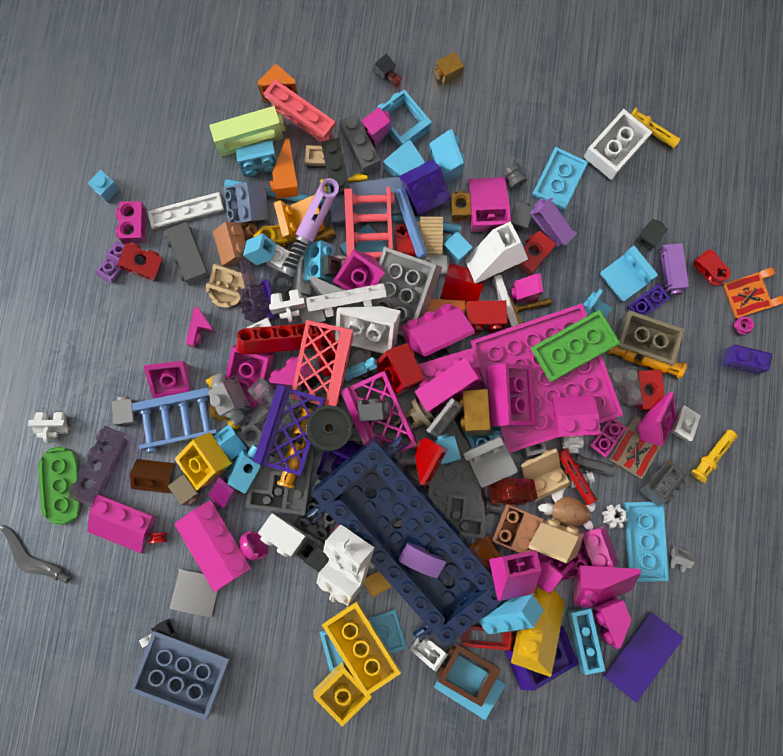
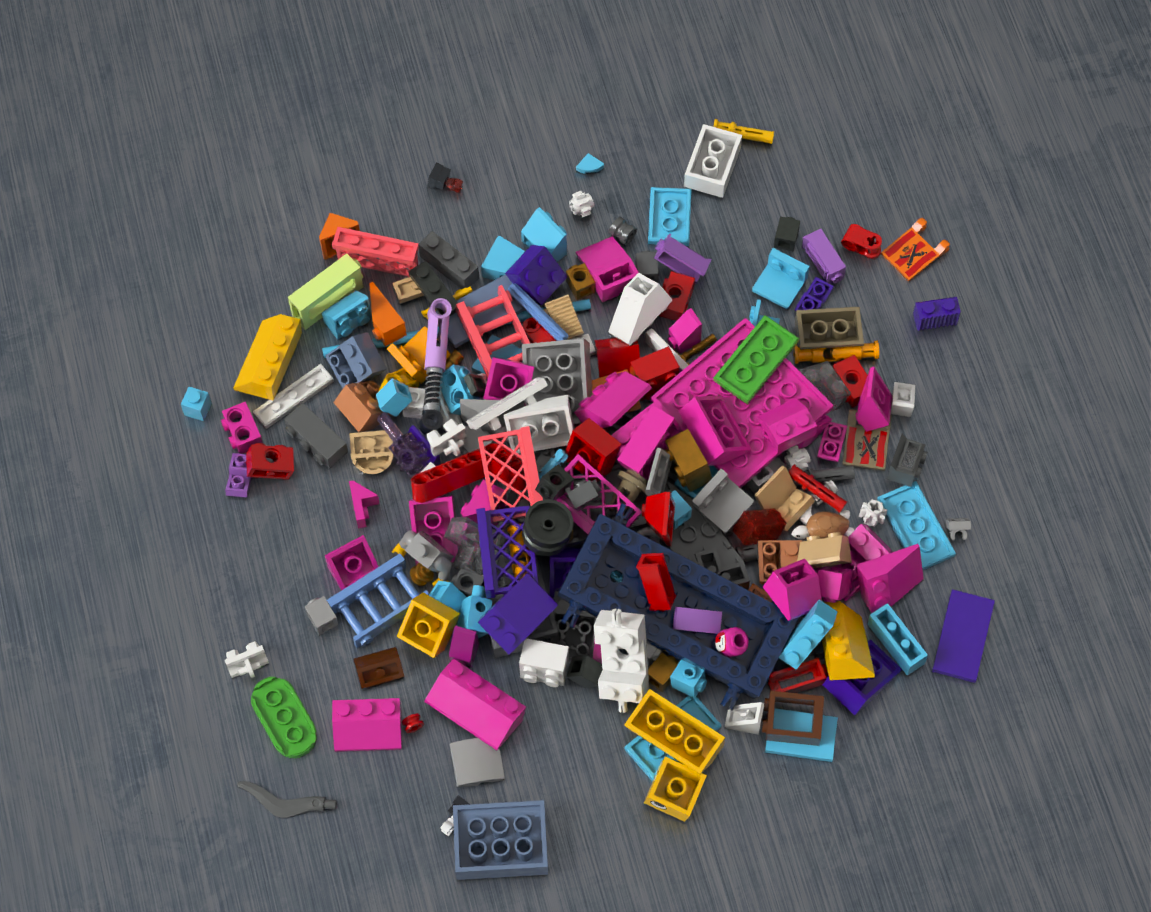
camera: 20 degrees left, 15 degrees down
clear purple brick [68,426,130,508] -> none
dark tan brick [168,474,201,506] -> none
dark pink hair [239,531,268,561] -> none
dark pink slope [361,107,392,147] -> none
medium azure window [377,89,432,147] -> none
pearl gold brick [434,52,464,85] -> none
medium azure brick [443,232,473,265] -> none
dark pink slope [592,598,632,649] -> none
yellow pin [691,429,738,483] -> none
dark pink plate [734,316,754,335] -> none
none -> yellow slope [233,314,302,401]
none -> dark purple slope [478,573,558,654]
none -> pearl dark grey brick [535,464,574,500]
none -> white gear [569,191,594,218]
none -> medium azure tile [576,153,604,174]
none -> red window [636,553,676,611]
none -> medium azure brick [670,659,707,698]
none -> dark pink head [715,627,749,658]

